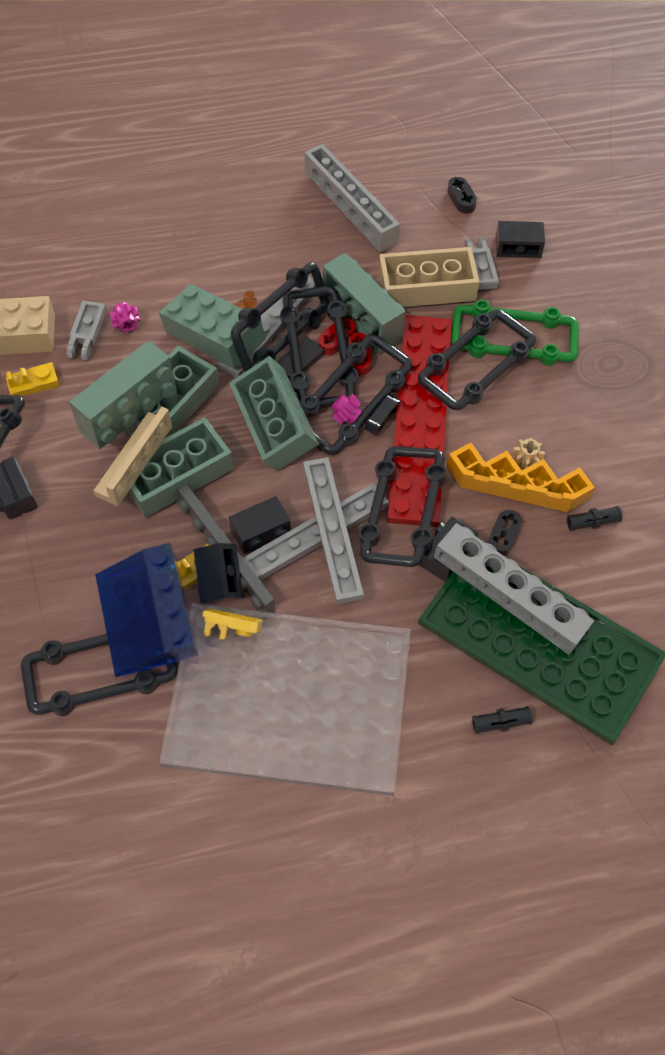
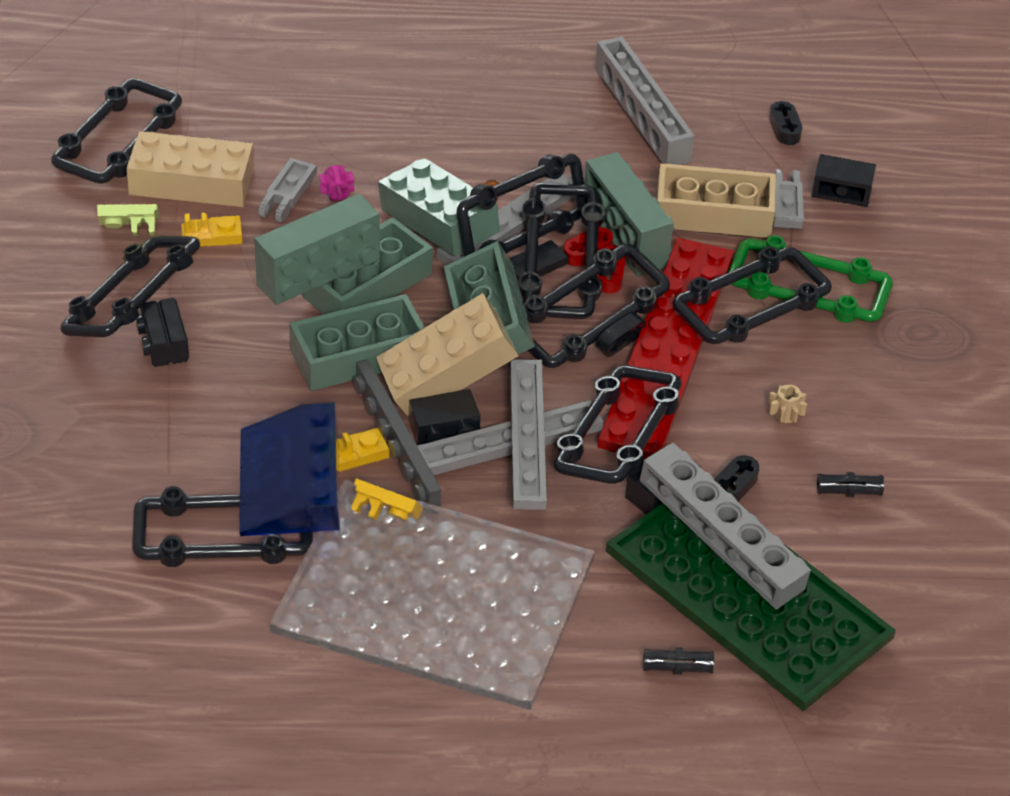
camera: 10 degrees right, 15 degrees down
tan fence [93,407,172,506] -> none
black brick [193,543,243,603] -> none
dark pink gear [331,394,362,425] -> none
light orange brick [447,443,595,513] -> none
none -> tan brick [376,293,519,417]

